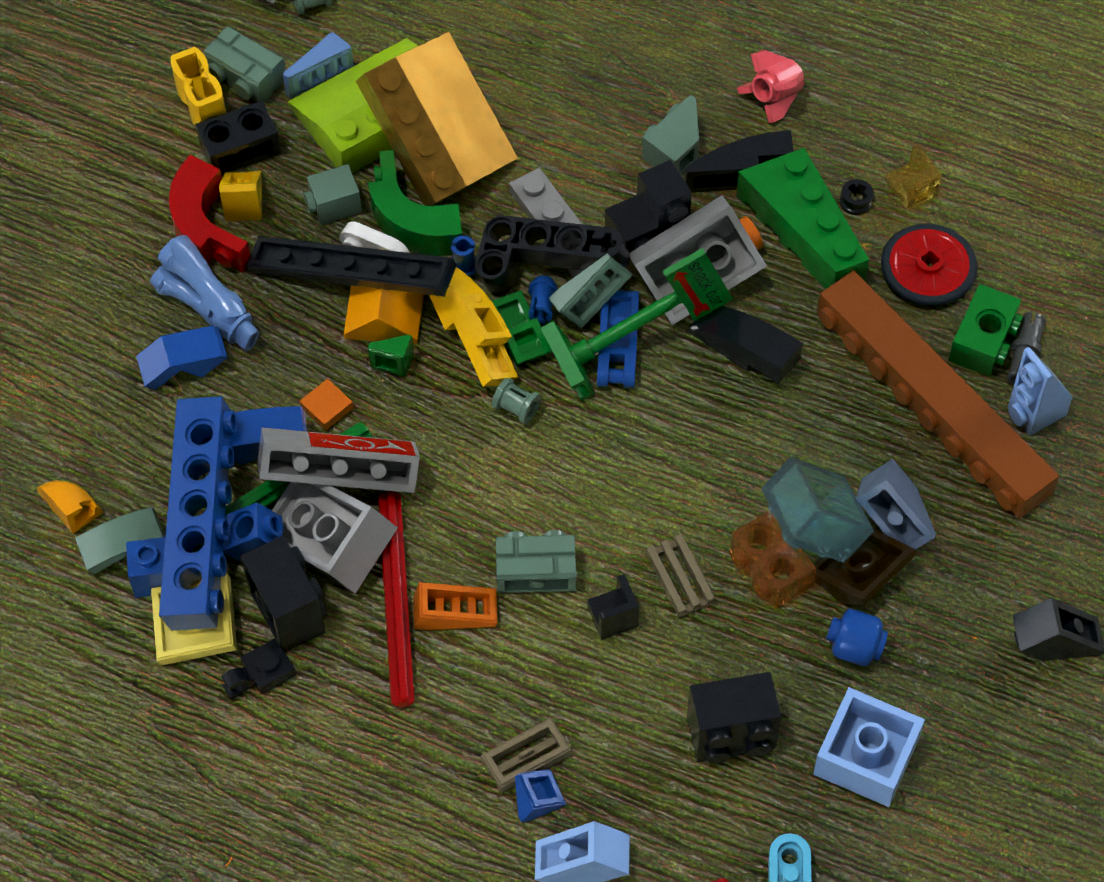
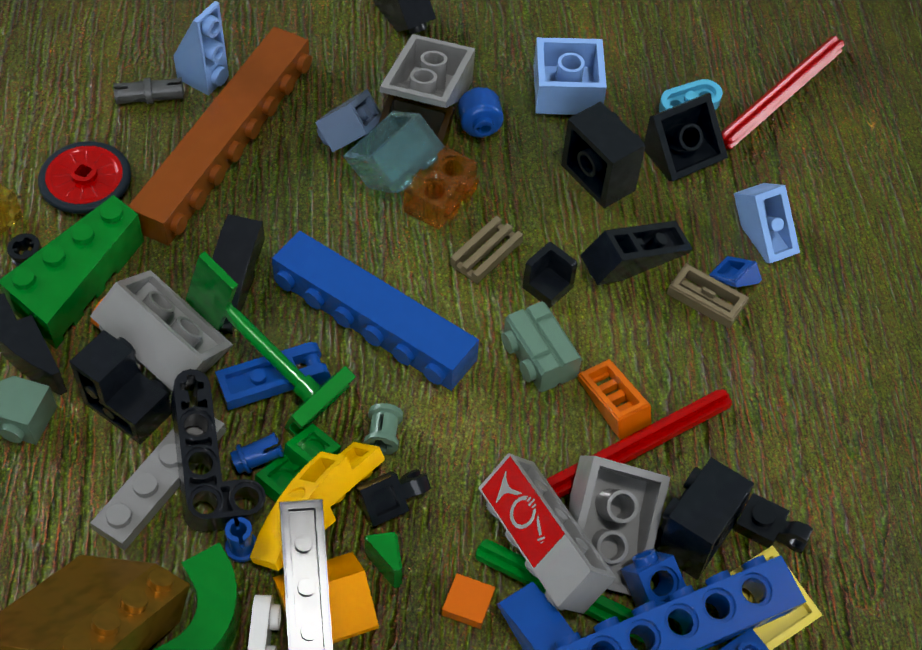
camera: 120 degrees left, 5 degrees down
sand green slope [549,254,632,328] -> none
green brick [948,283,1024,377] -> none
none -> blue brick [272,230,479,391]
none -> black plate [355,469,431,527]
none -> light grey slope [380,34,476,108]
none -> black slope [580,221,693,285]
none -> black slope [644,93,728,181]

